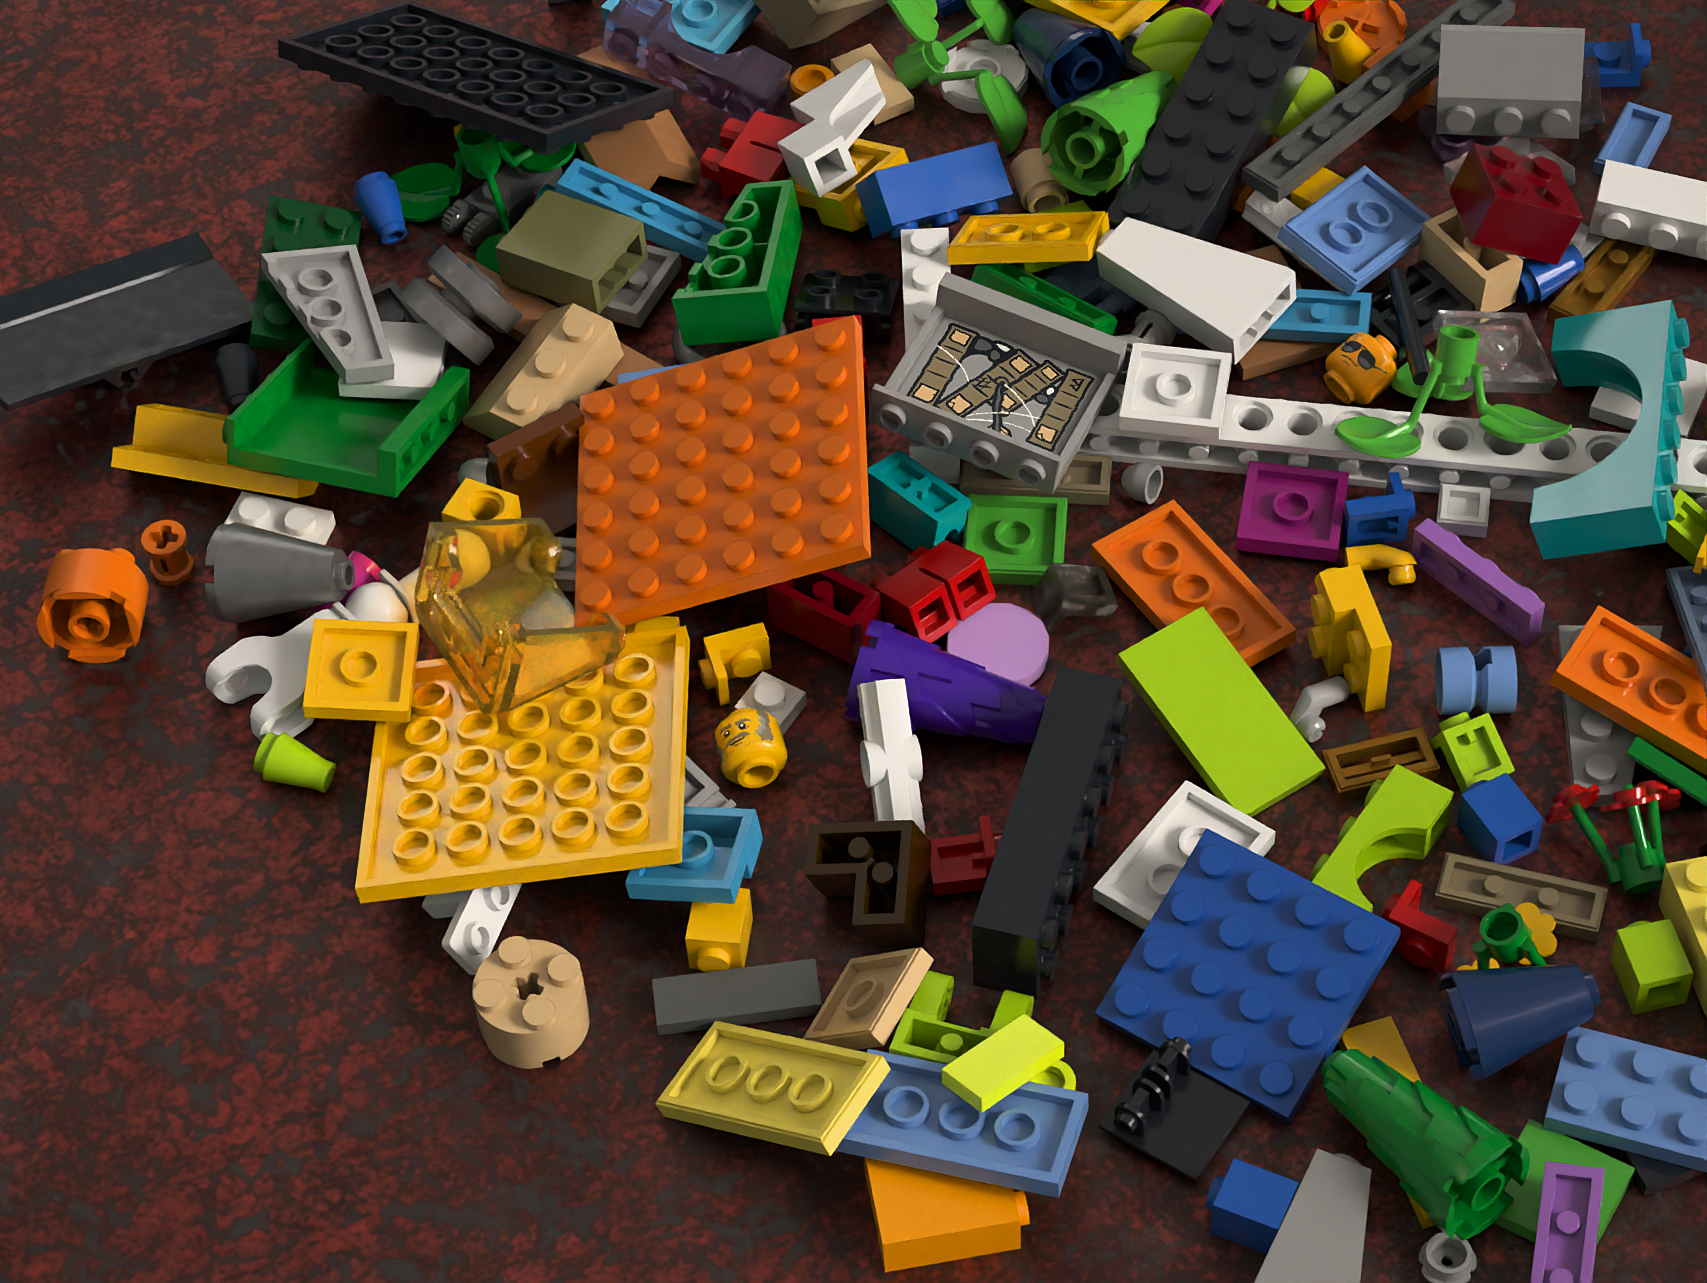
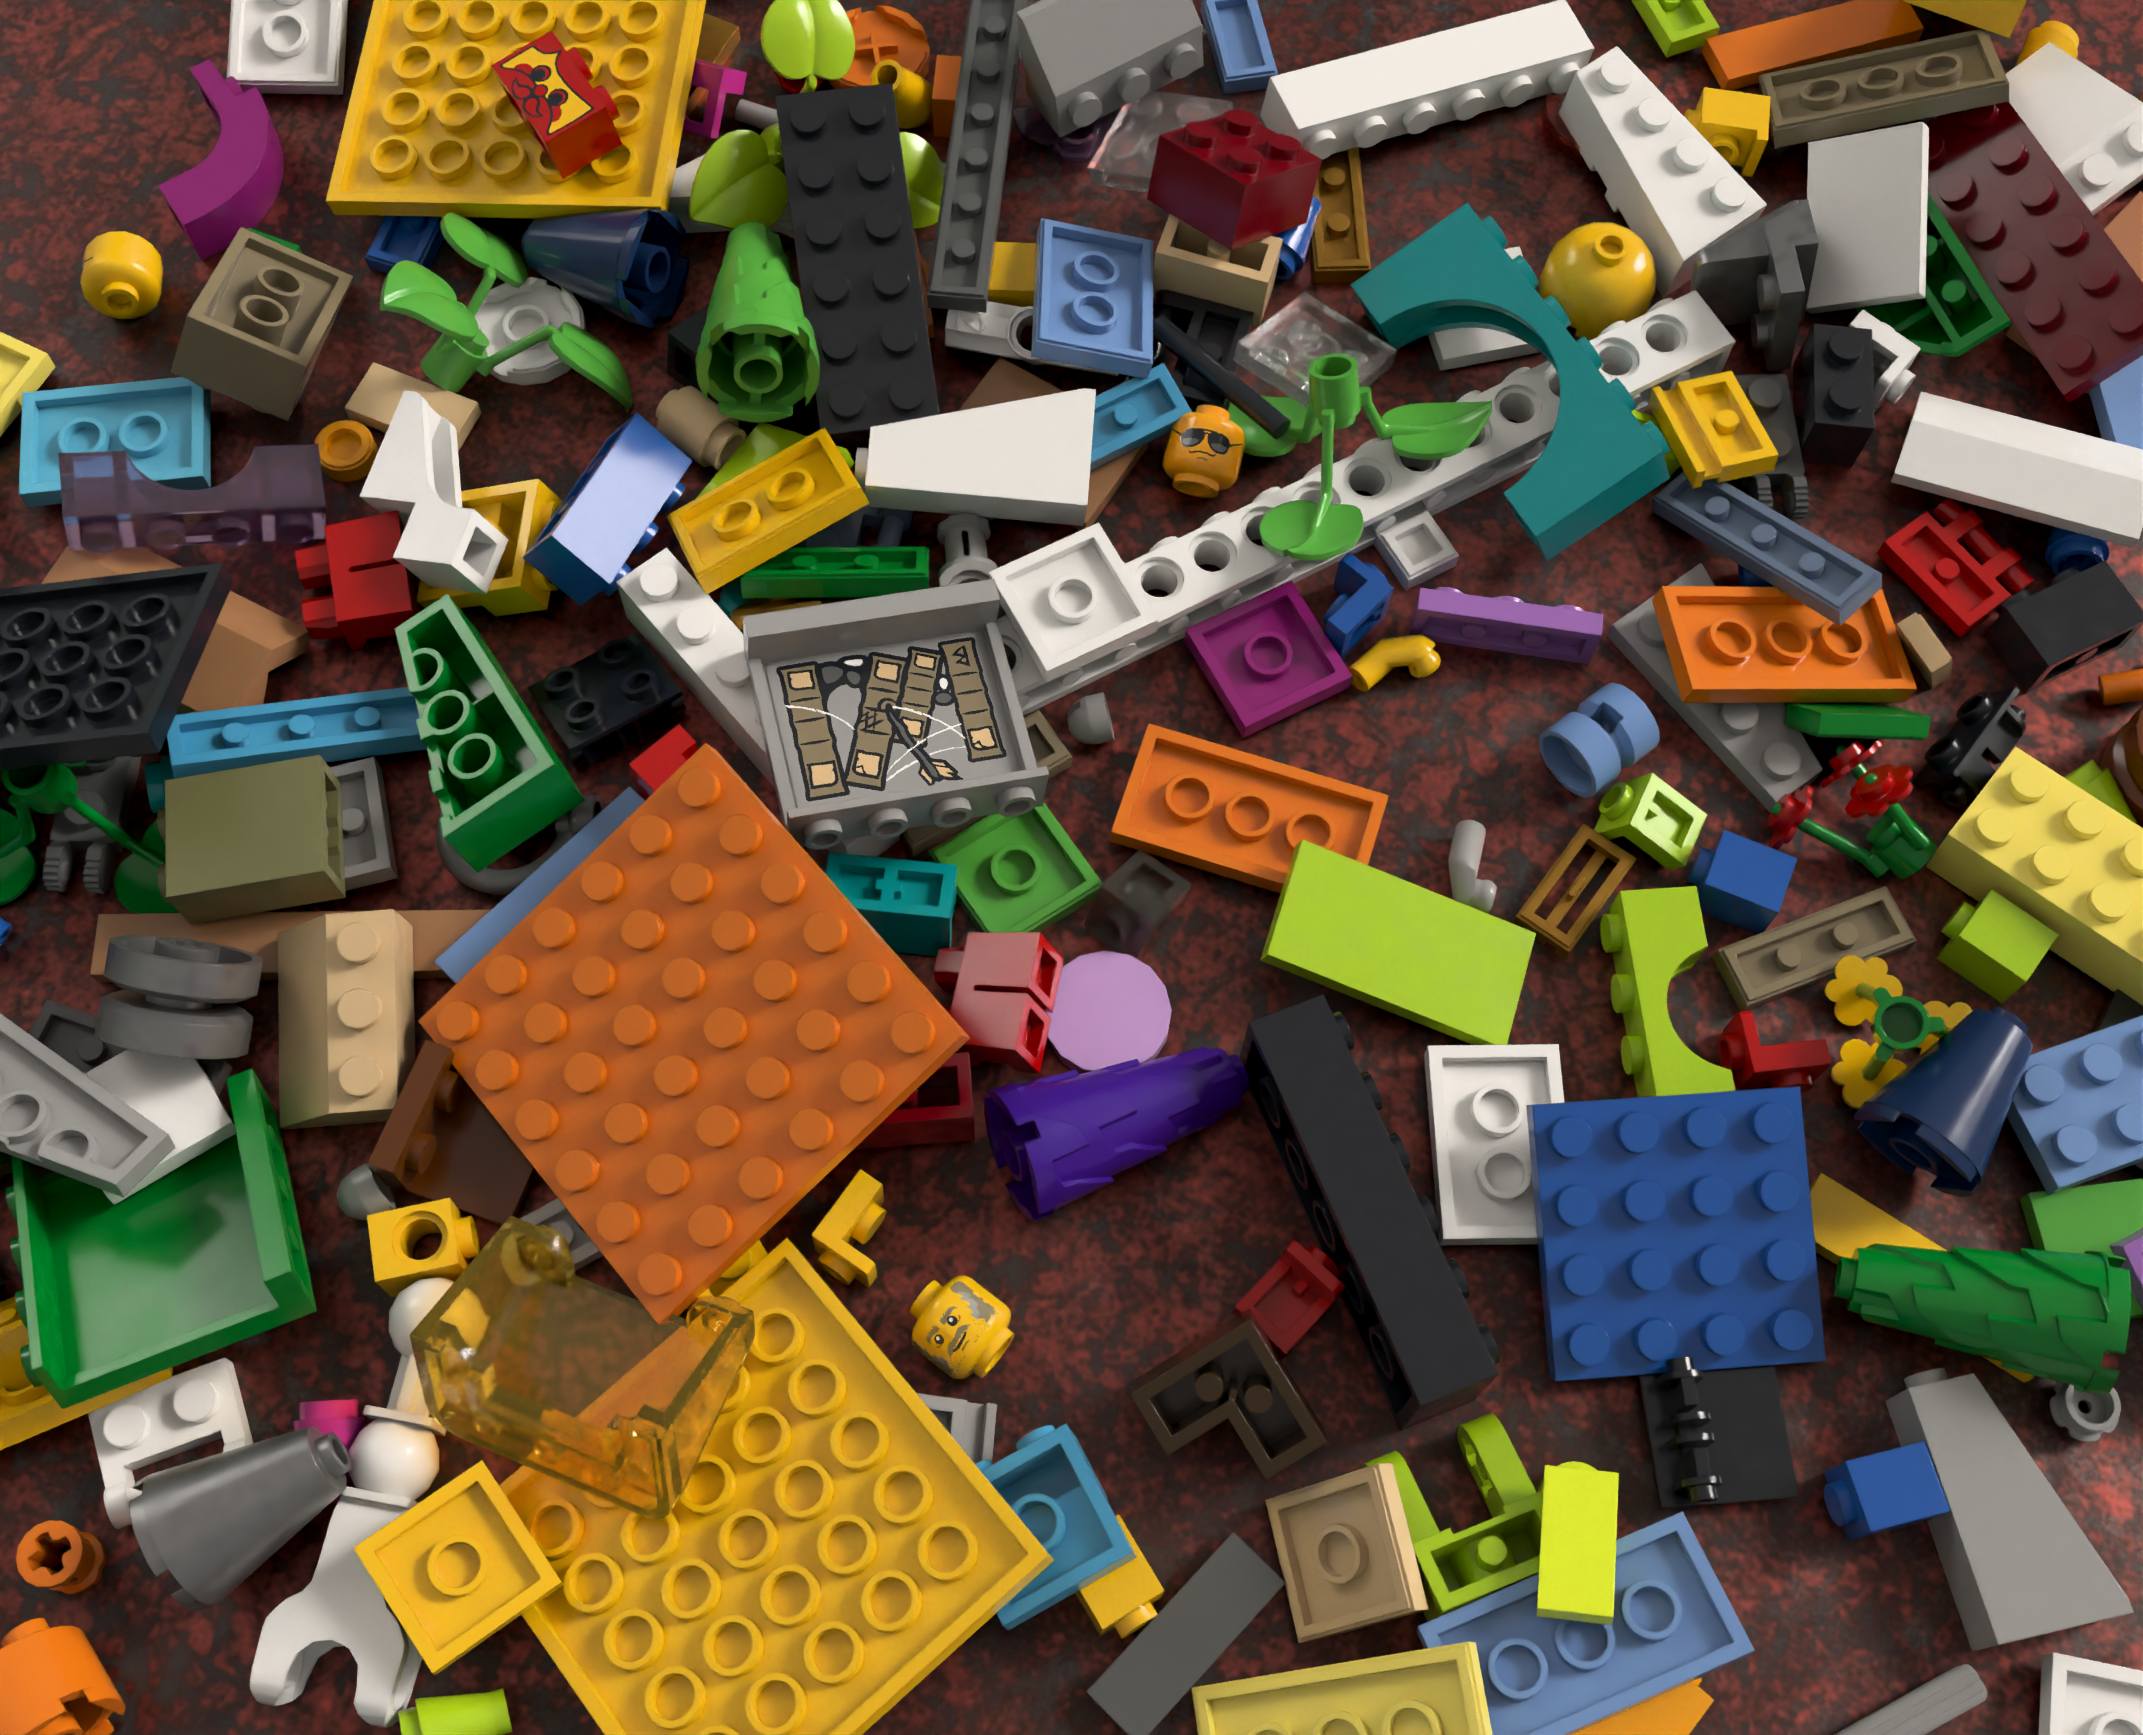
camera: 45 degrees left, 15 degrees up
white plate [734,671,807,735] -> none
white piece [857,679,926,834] -> none
yellow plate [1308,564,1392,713] -> none

